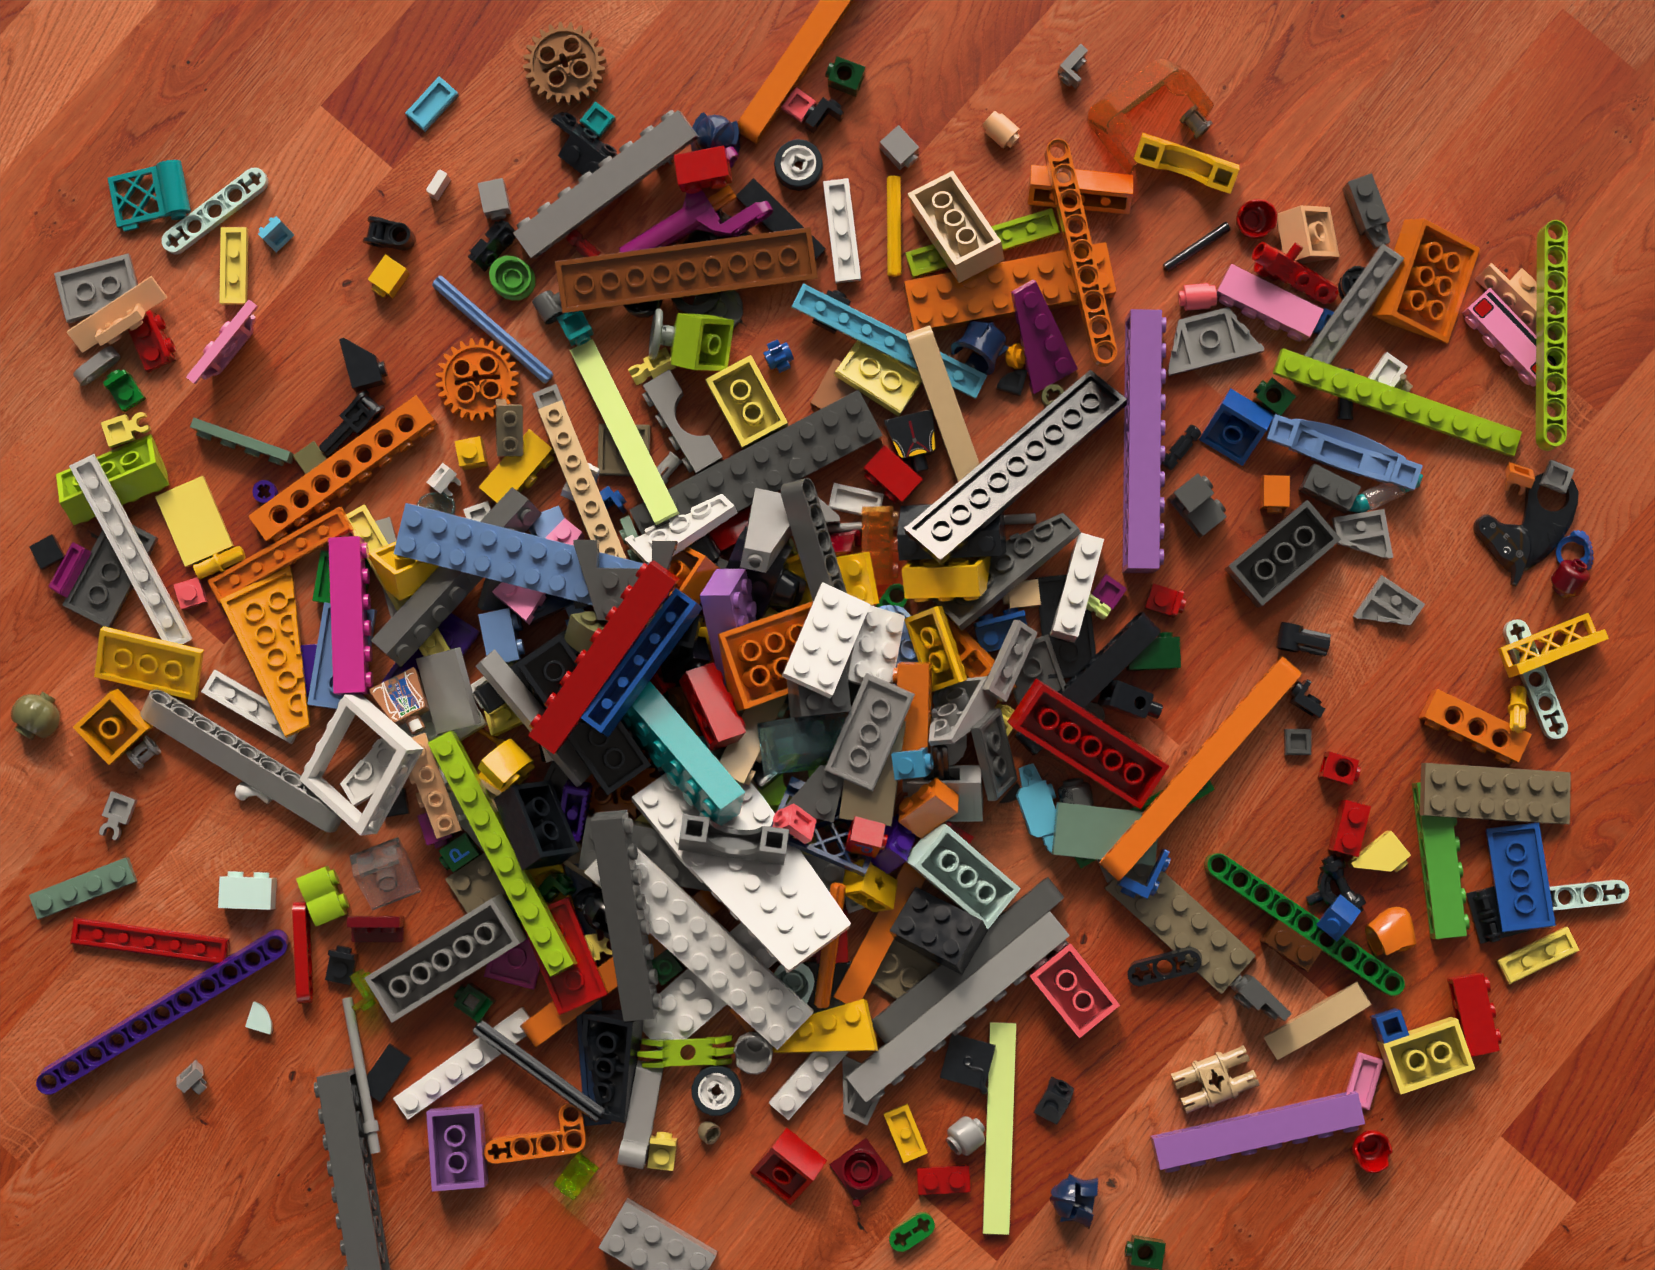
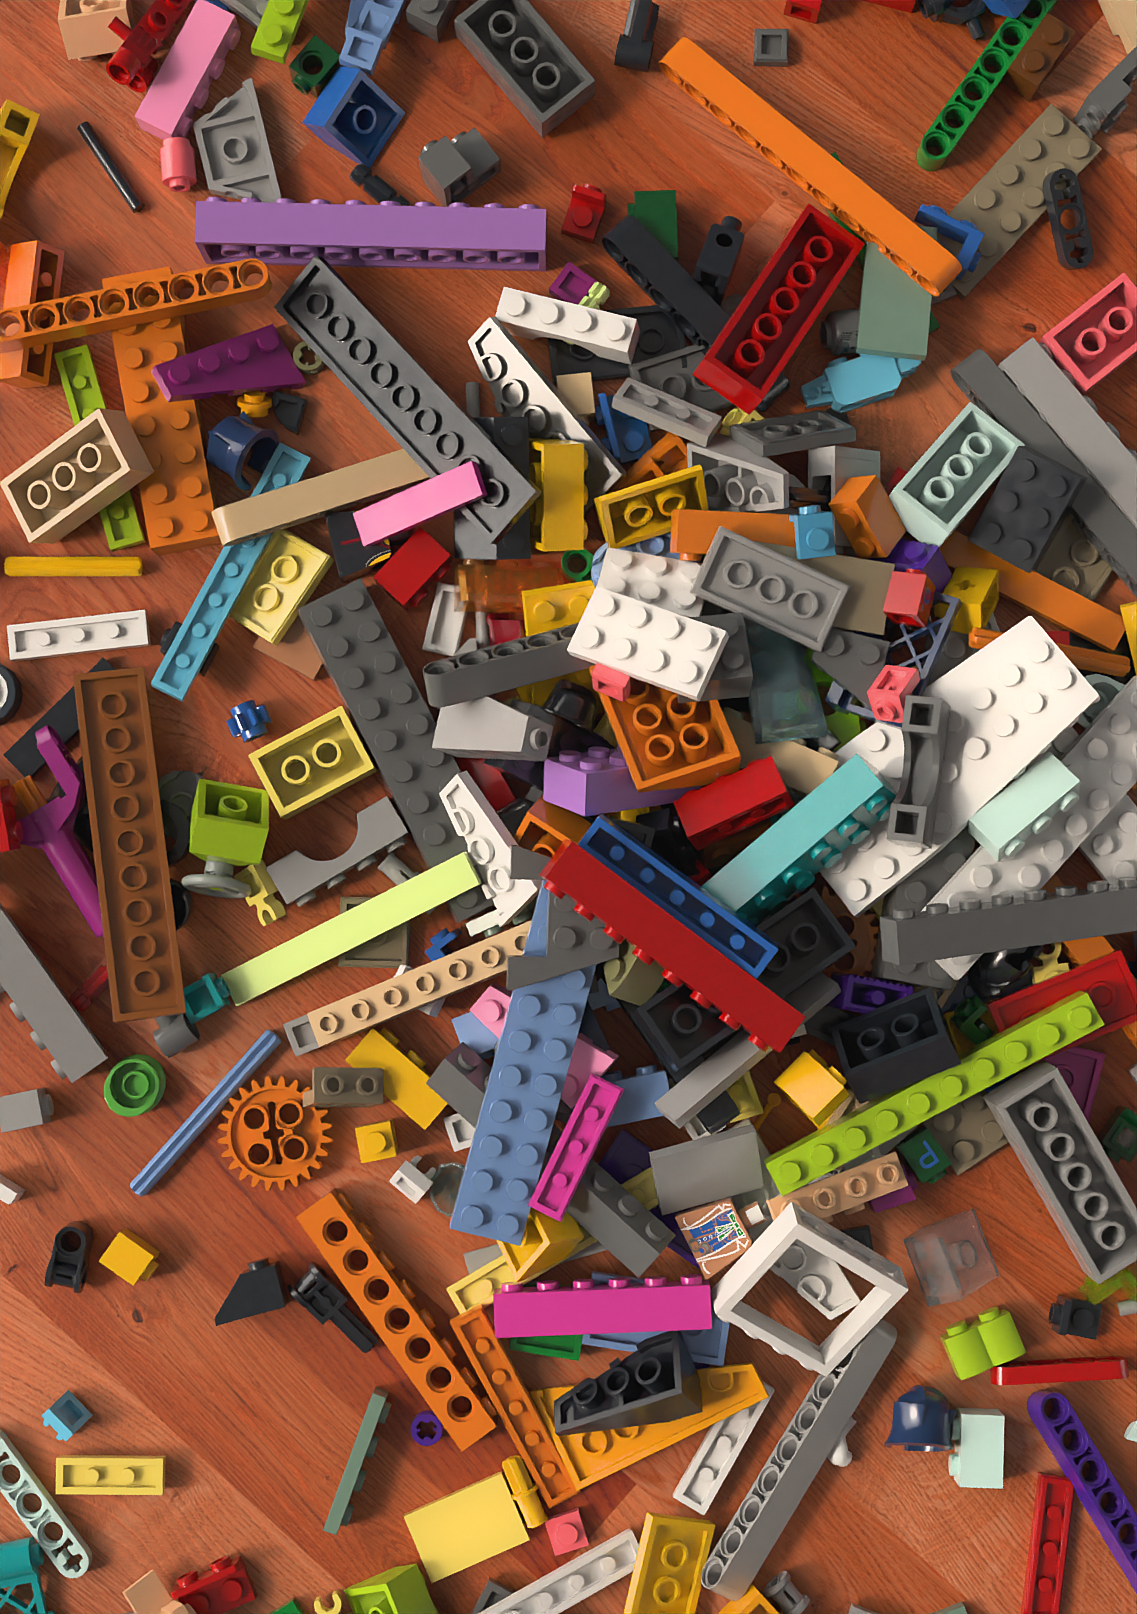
camera: 90 degrees left, 0 degrees up
bright pink wing [186,300,258,384] -> none
olive tile [293,441,327,474] -> none
dark red bracket [347,916,404,942] -> none
black hinge [468,219,516,272] -> none
dark green brick [652,949,685,985] -> none
red hair [1236,199,1278,238] -> none
orange brick [1260,475,1290,514] -> none
black bracket [1290,679,1325,719] -> none
none -> tile [353,461,488,547]
none -> dark pink tile [528,1073,625,1222]
none -> black wedge [554,1330,703,1436]
none -> coral tile [592,663,631,702]
none -> dark blue helmet [884,1385,958,1452]
none -> light aqua brick [968,752,1080,862]

